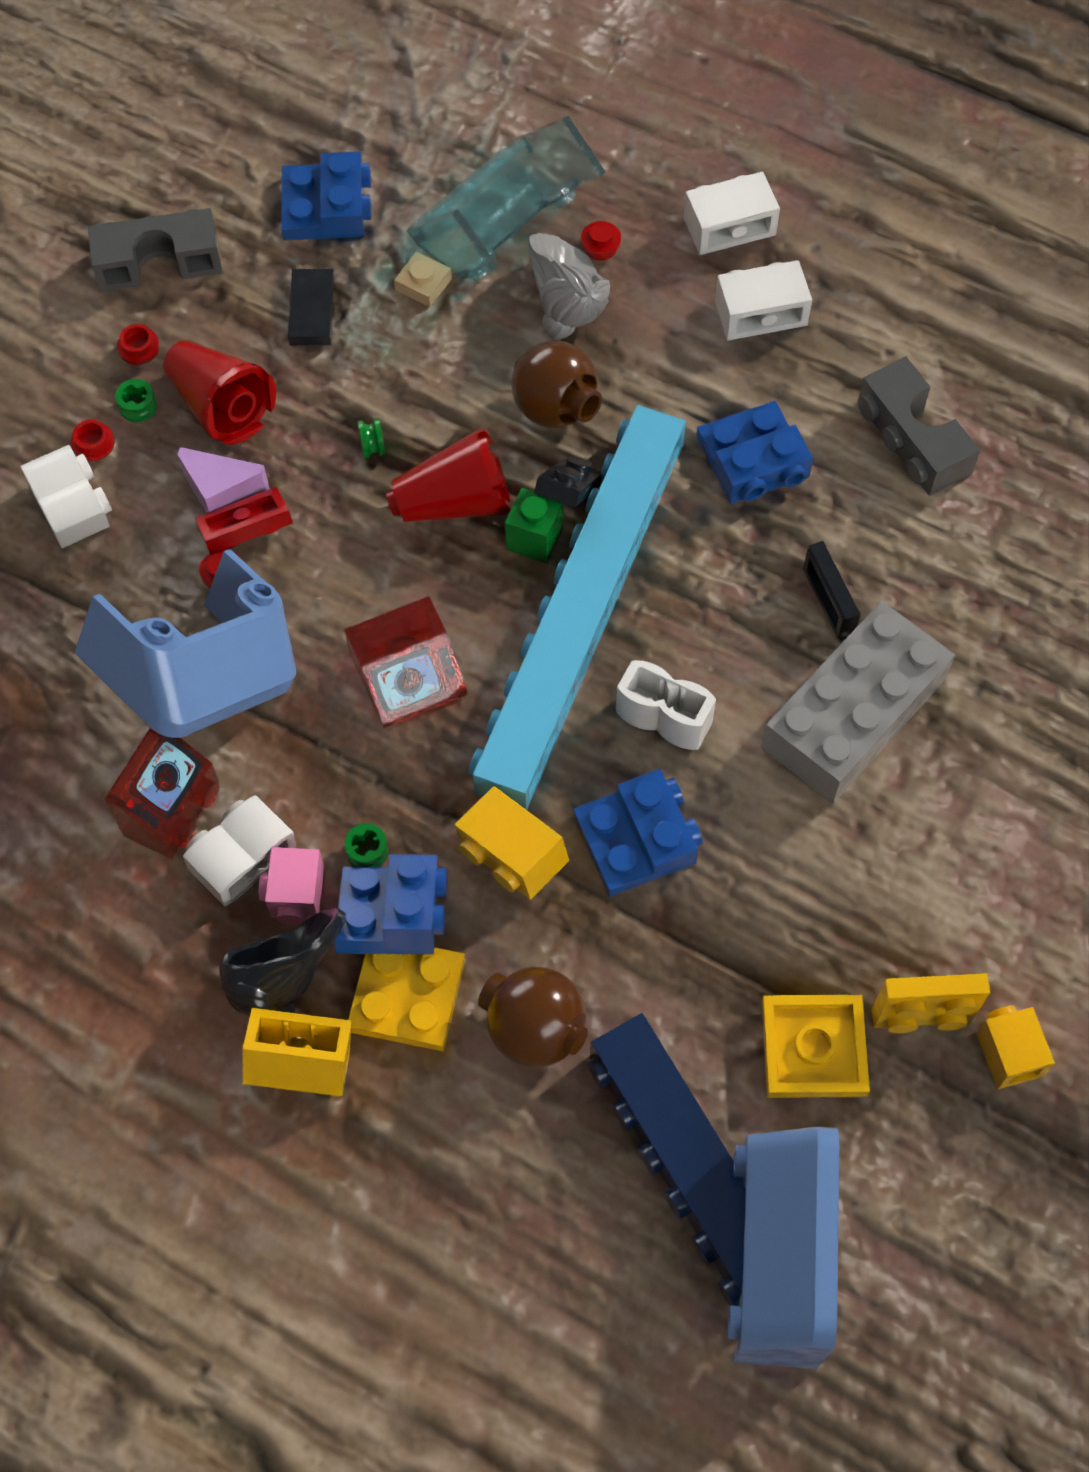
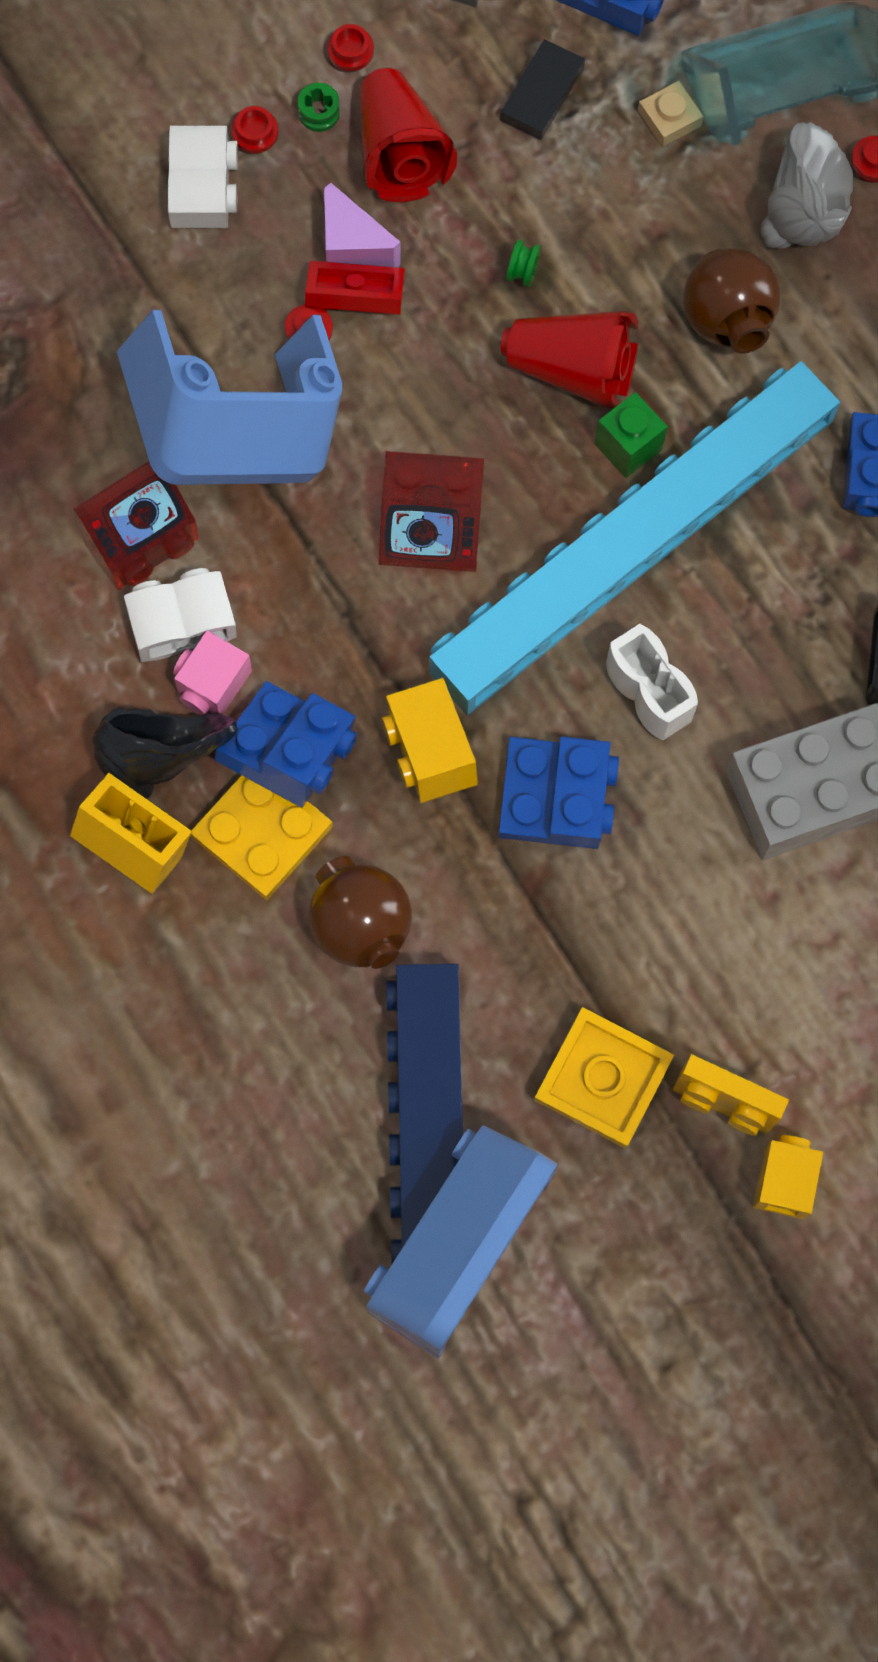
camera: 25 degrees right, 10 degrees up
green bush [344,823,389,867] -> none
black plate [534,457,602,508] -> none

